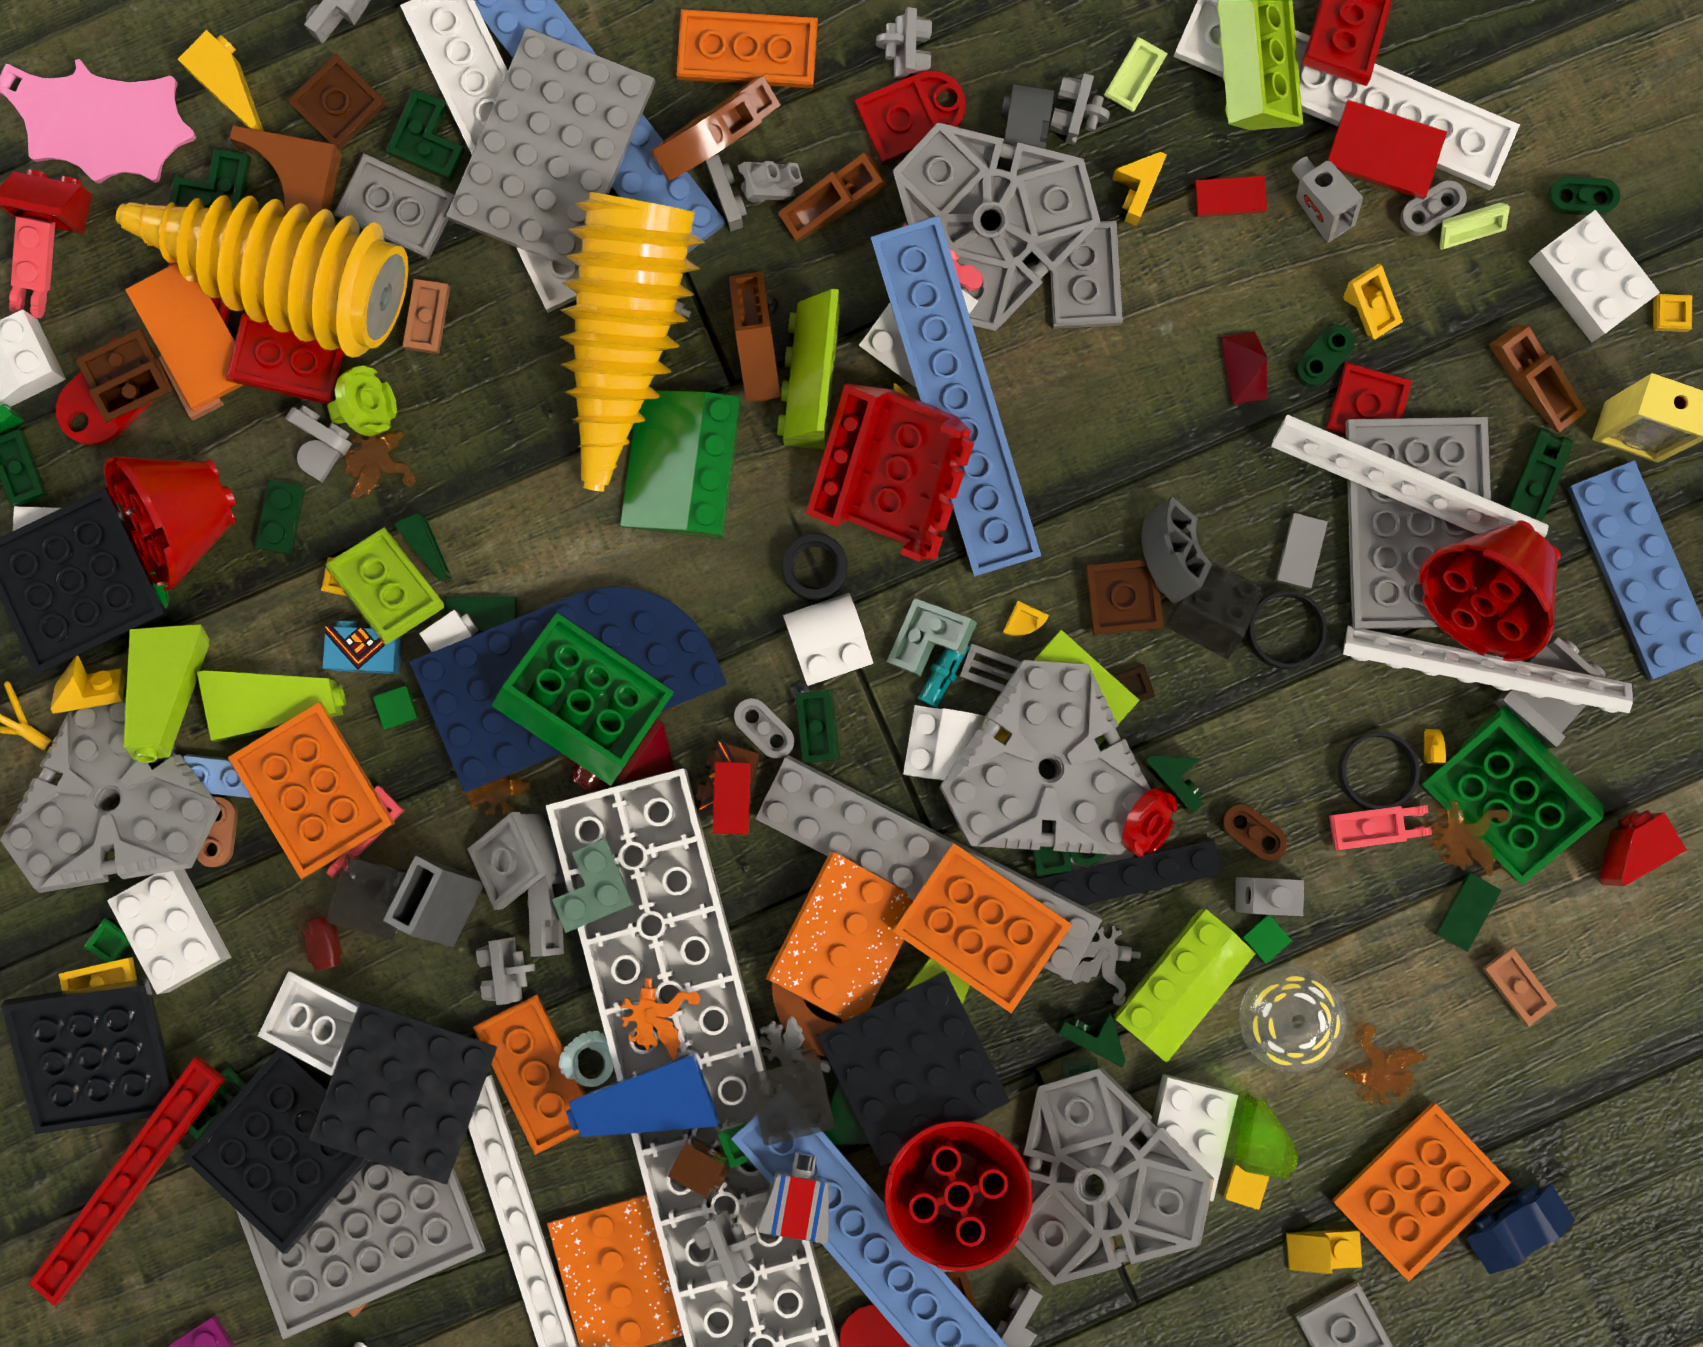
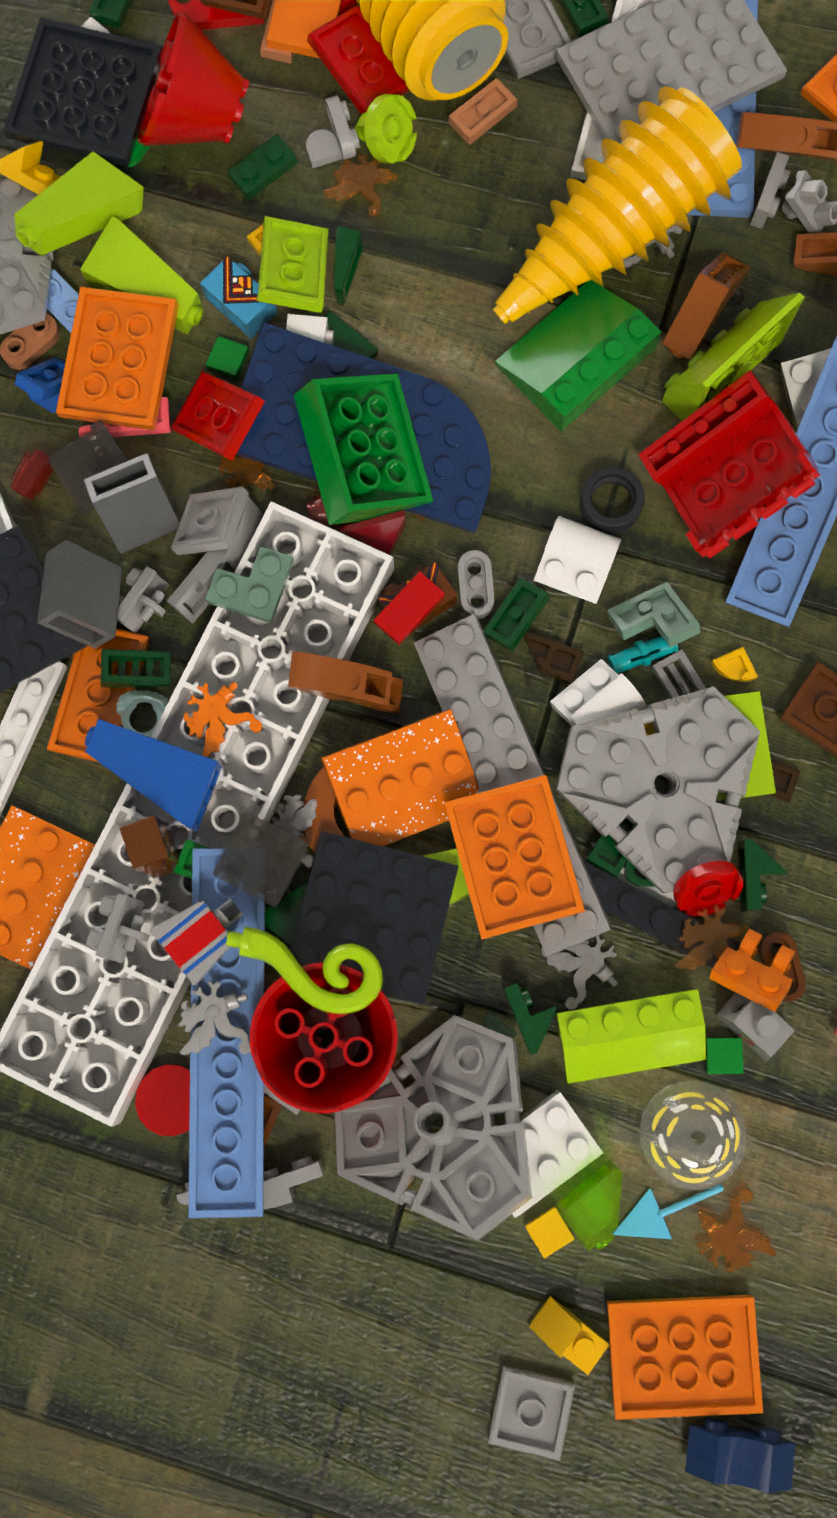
camera: 45 degrees right, 5 degrees down
none -> blue slope [15,357,66,413]
none -> dark grey brick [37,540,122,649]
none -> dark green slope [100,649,171,688]
none -> red tile [171,371,265,461]
none -> light grey piece [179,981,251,1055]
none -> lime plant [226,926,383,1014]
none -> dark orange slope [288,651,403,713]
none -> dark brown tile [523,631,584,684]
none -> medium azure piece [612,1185,724,1239]
none -> clear orange piece [675,905,749,971]
none -> orange plate [709,929,795,1012]

